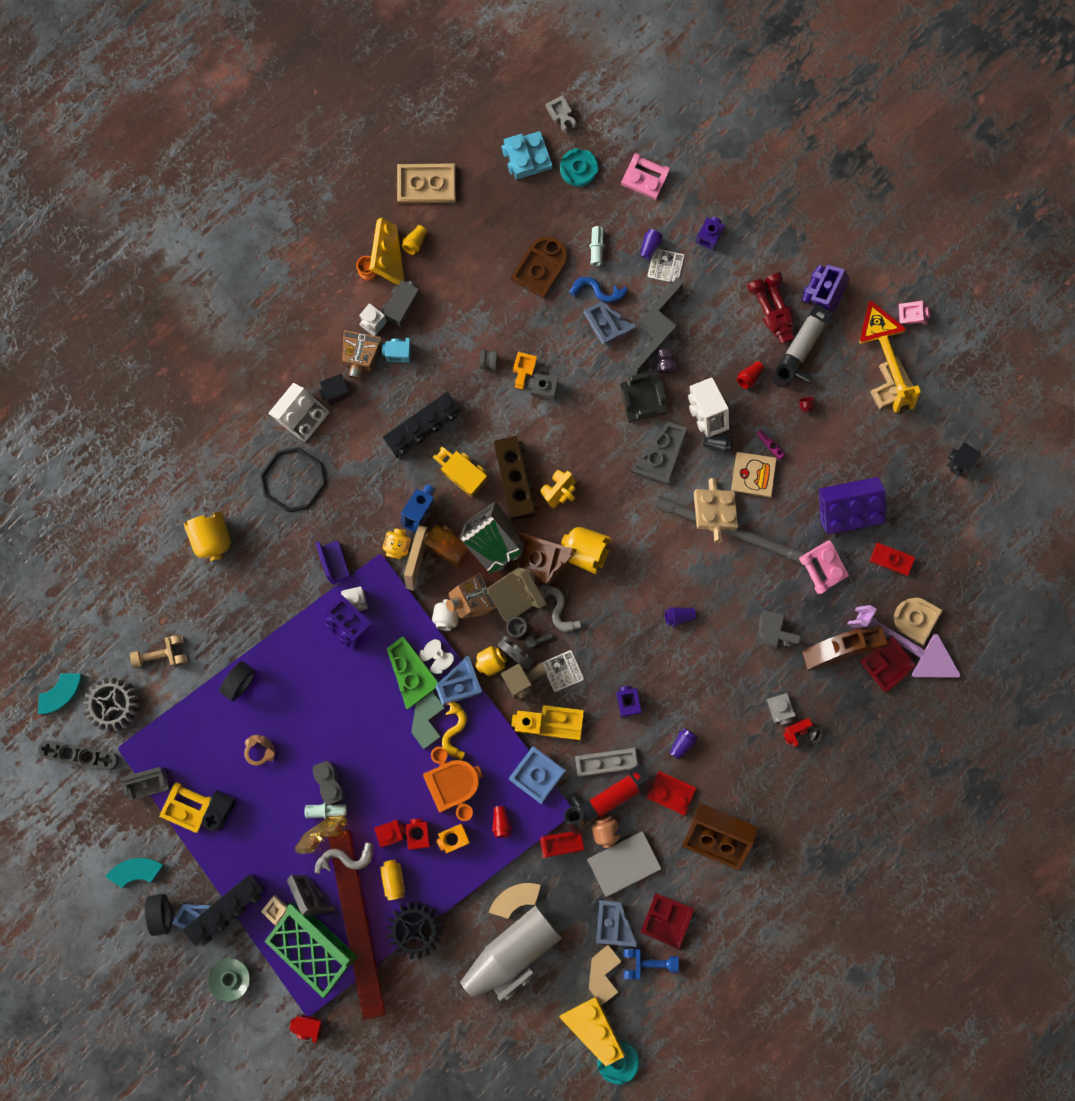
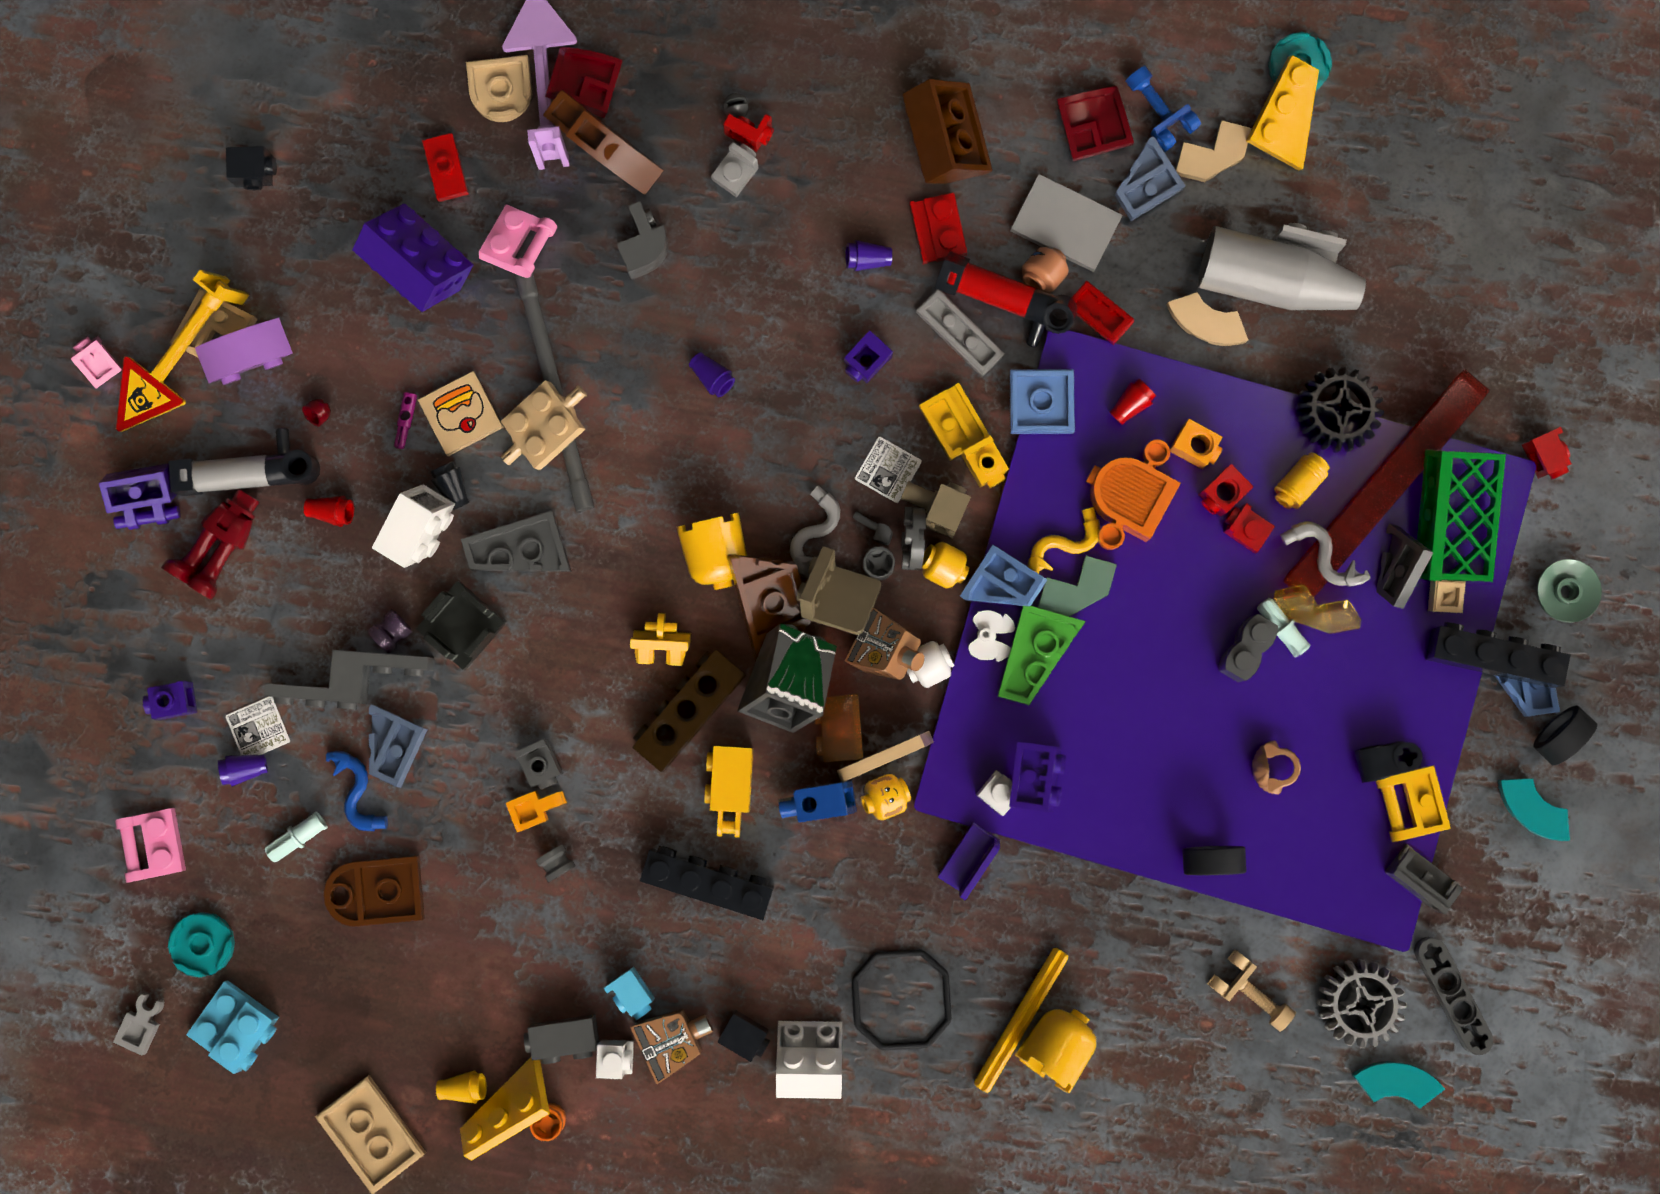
camera: 125 degrees left, 5 degrees up
none -> medium lavender brick [195,318,293,385]
none -> yellow axle [974,948,1068,1093]

